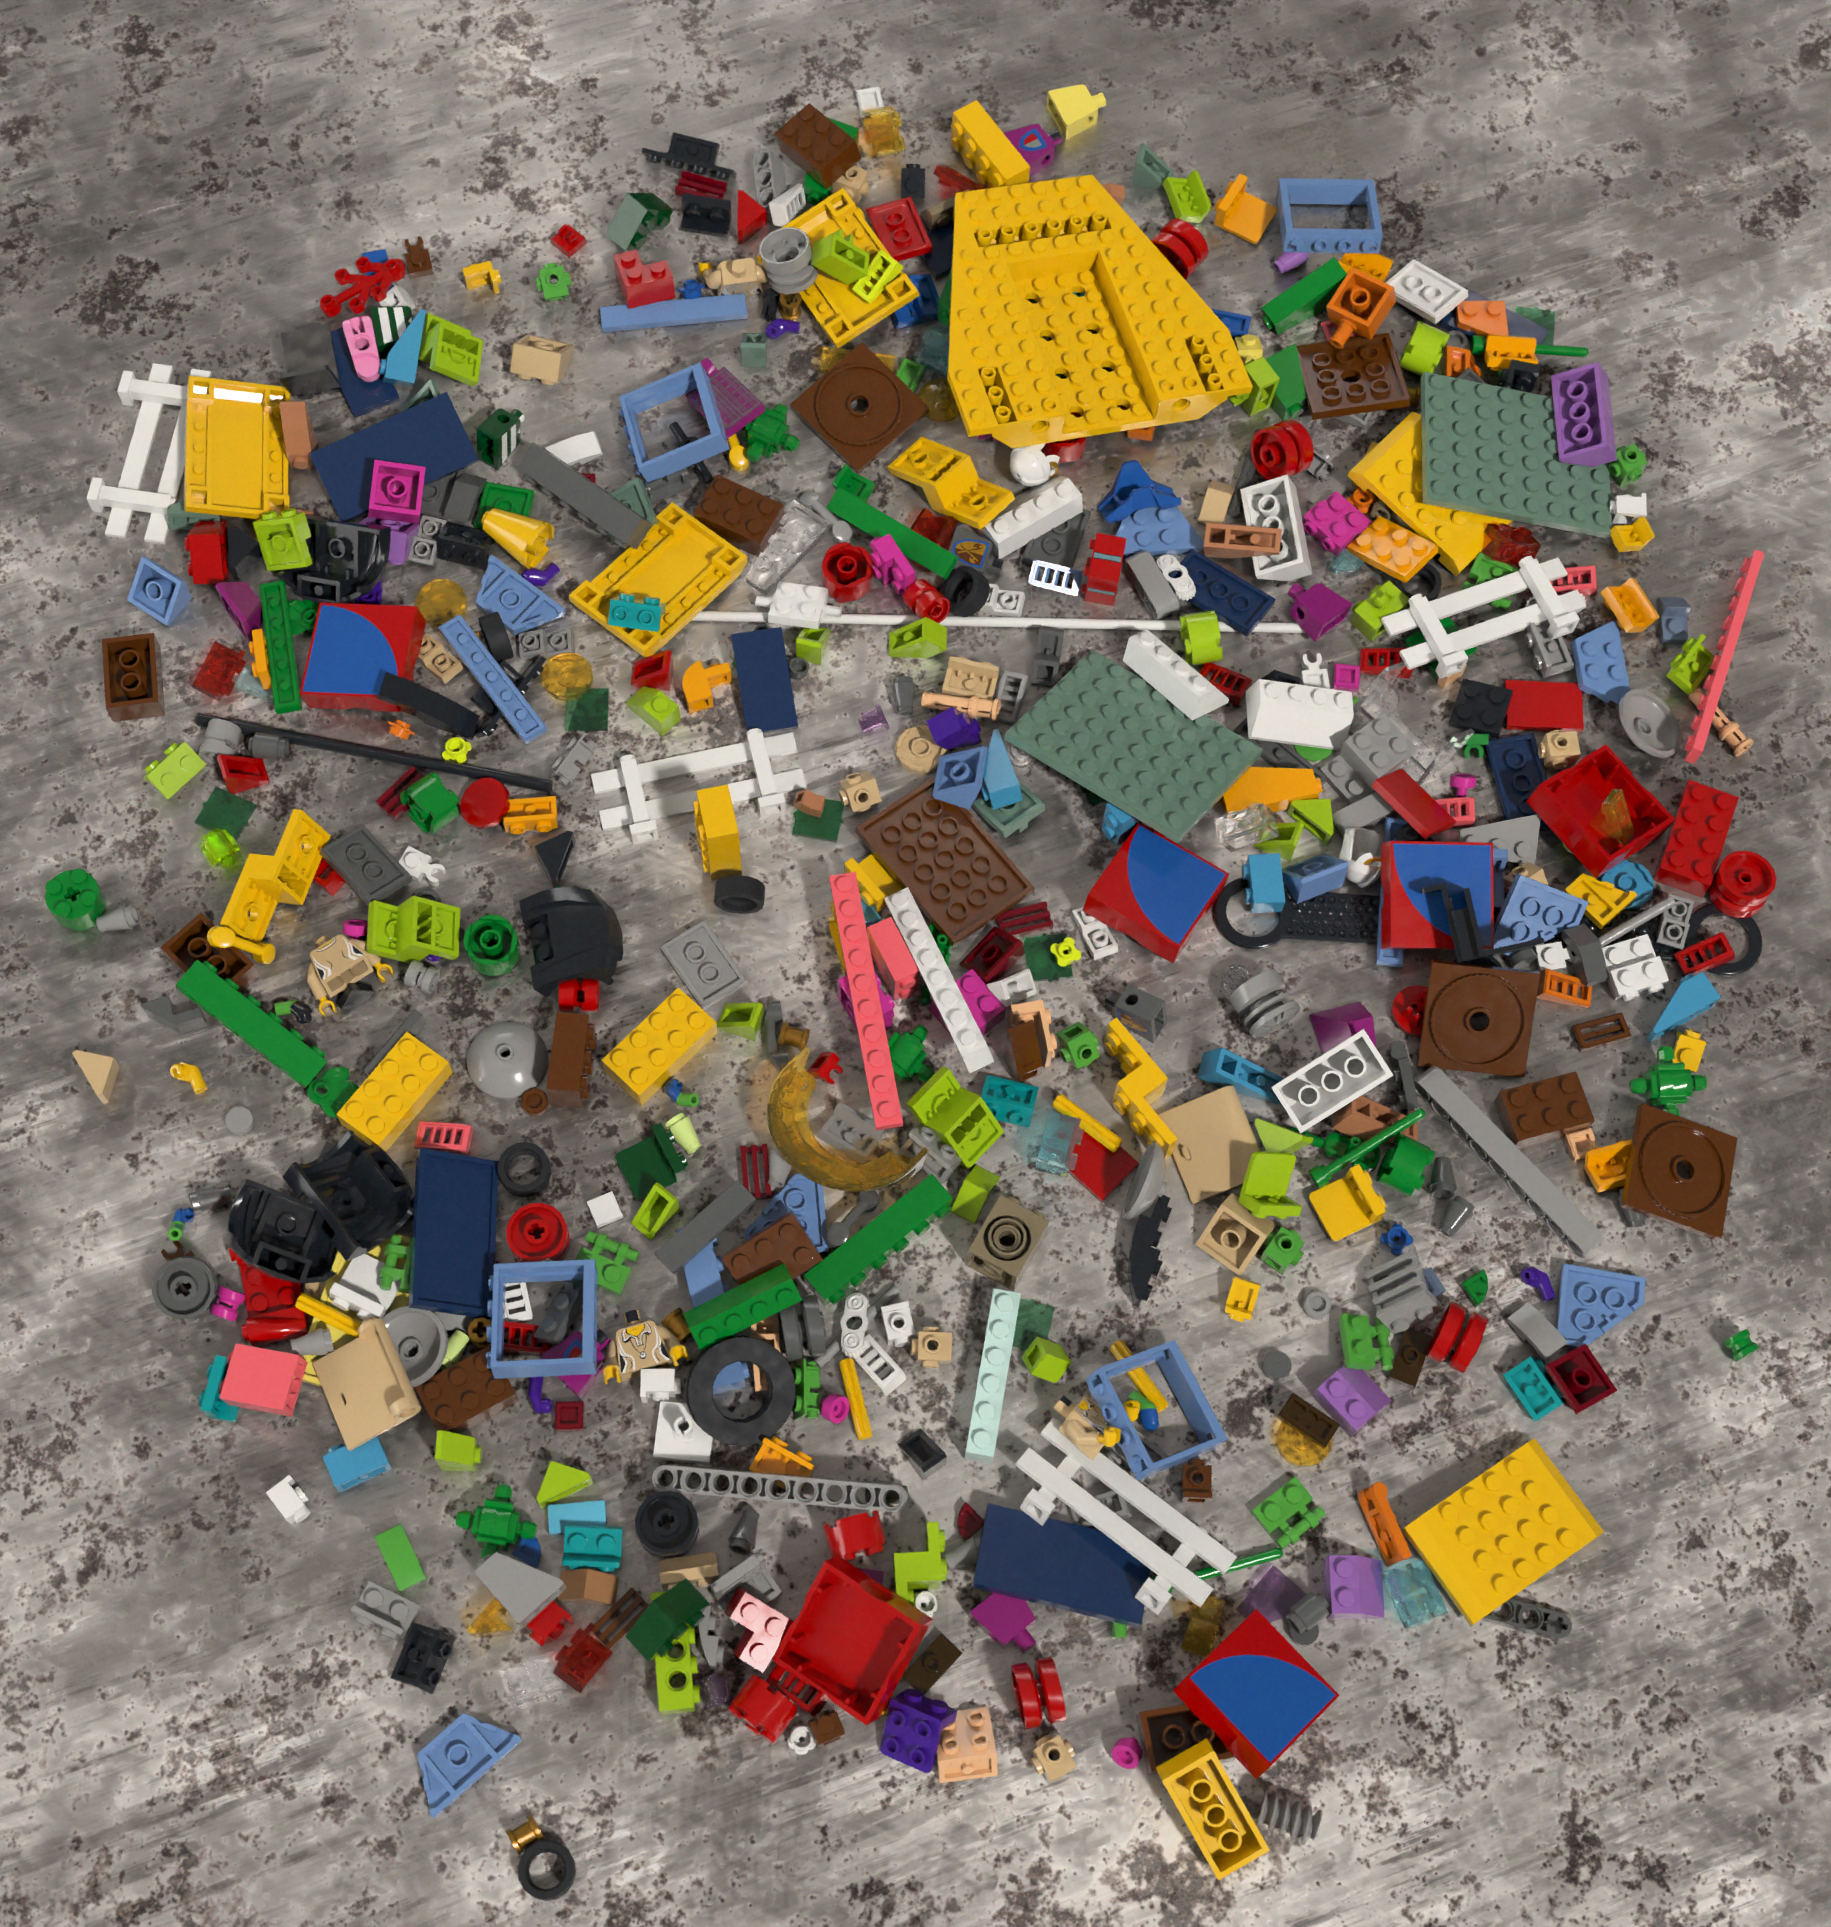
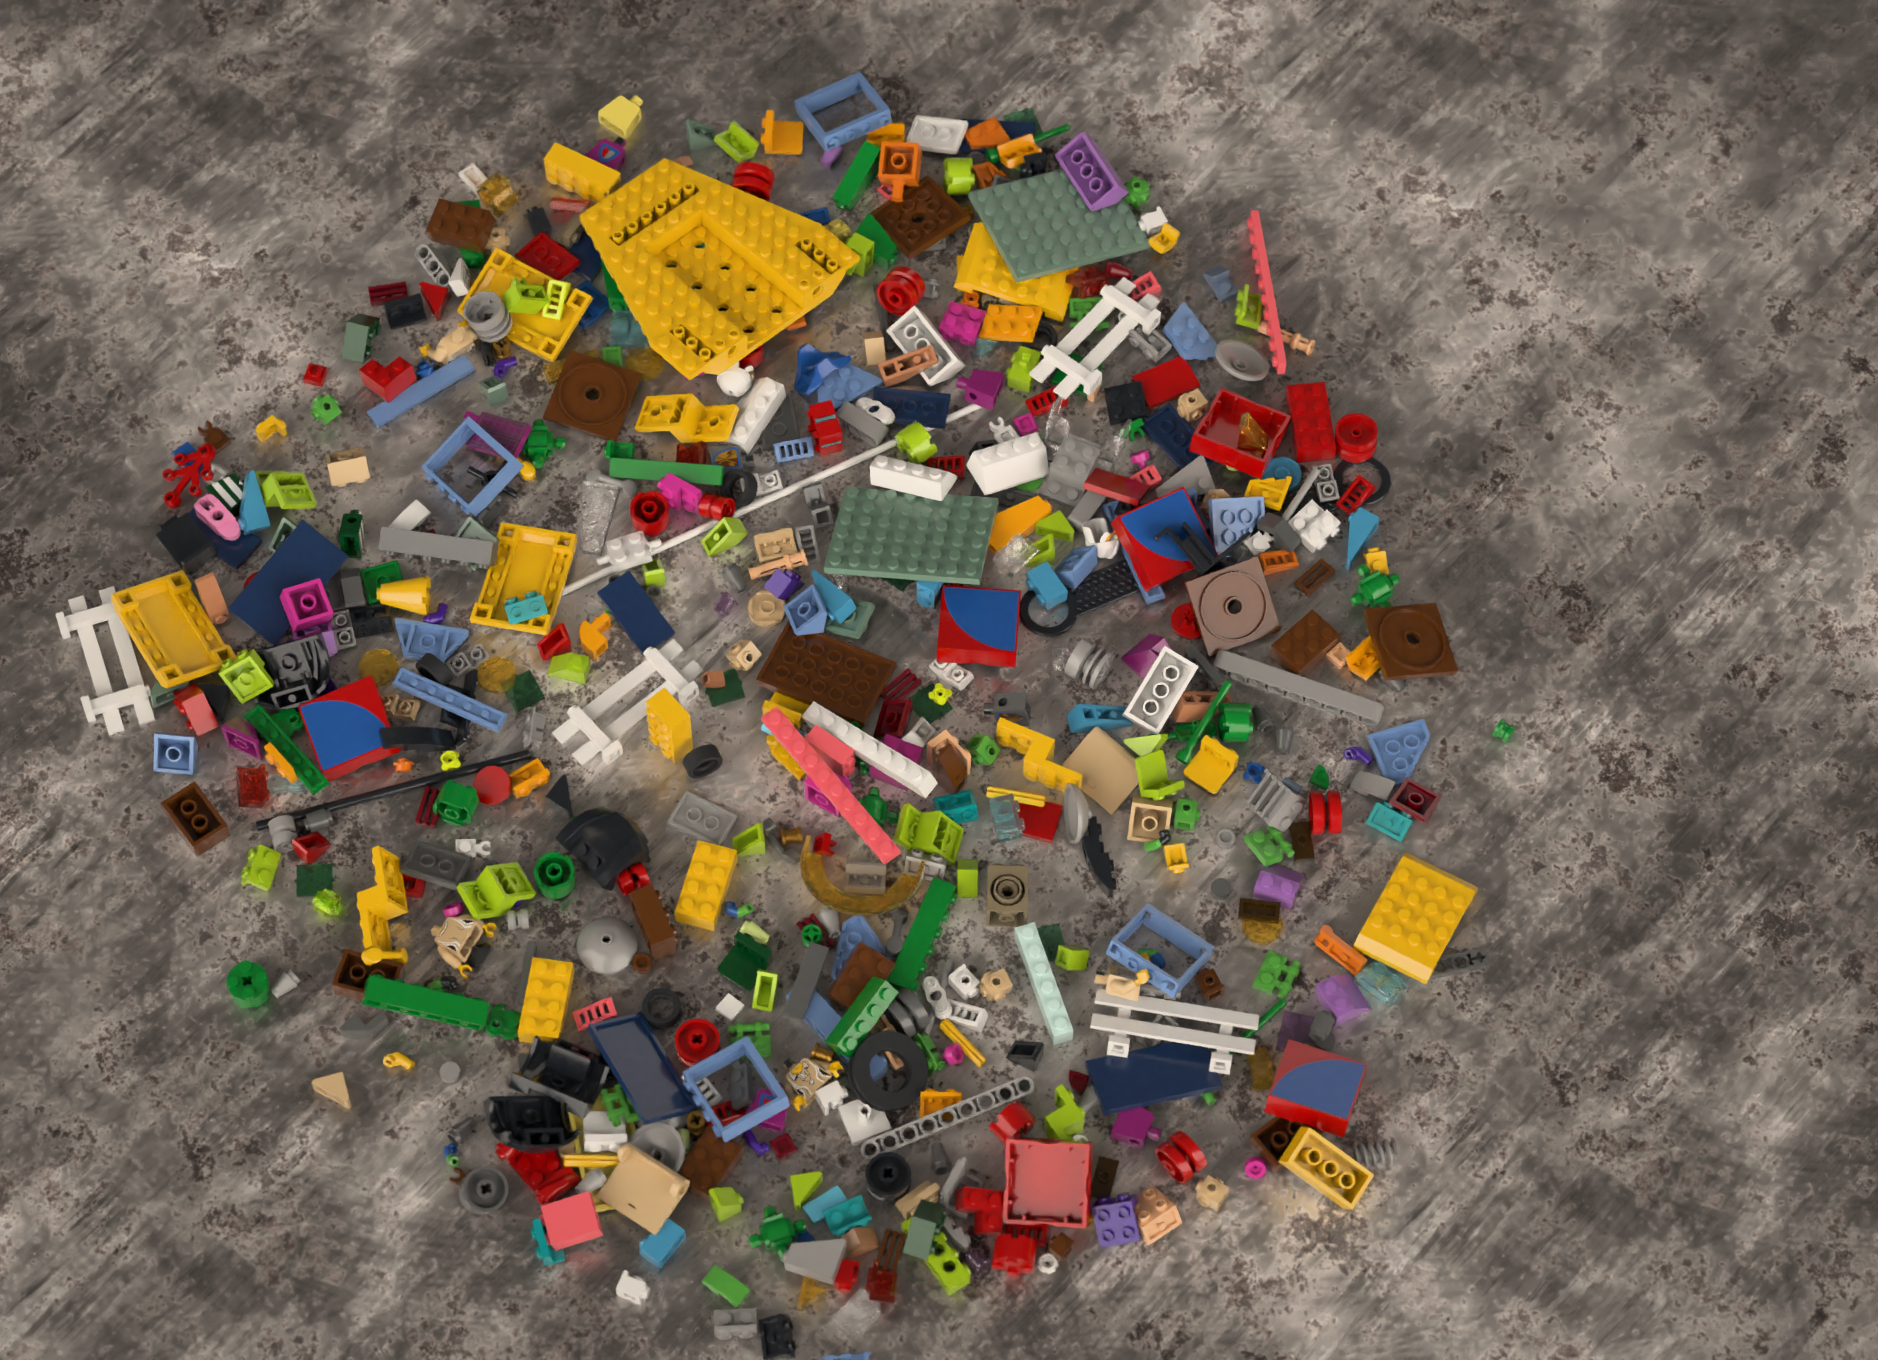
camera: 25 degrees left, 5 degrees down
dark pink wheel [209,1285,246,1322] -> none
black bracket [641,132,737,181] -> none
reddish brown brick [693,474,784,559] -> none
yellow axle [1110,1340,1169,1413] -> none
light orange bracket [1600,578,1659,633] -> none
none -> green wheel [801,924,822,948]
none -> dark red cone [1104,260,1133,280]
none -> arm [1144,829,1172,852]

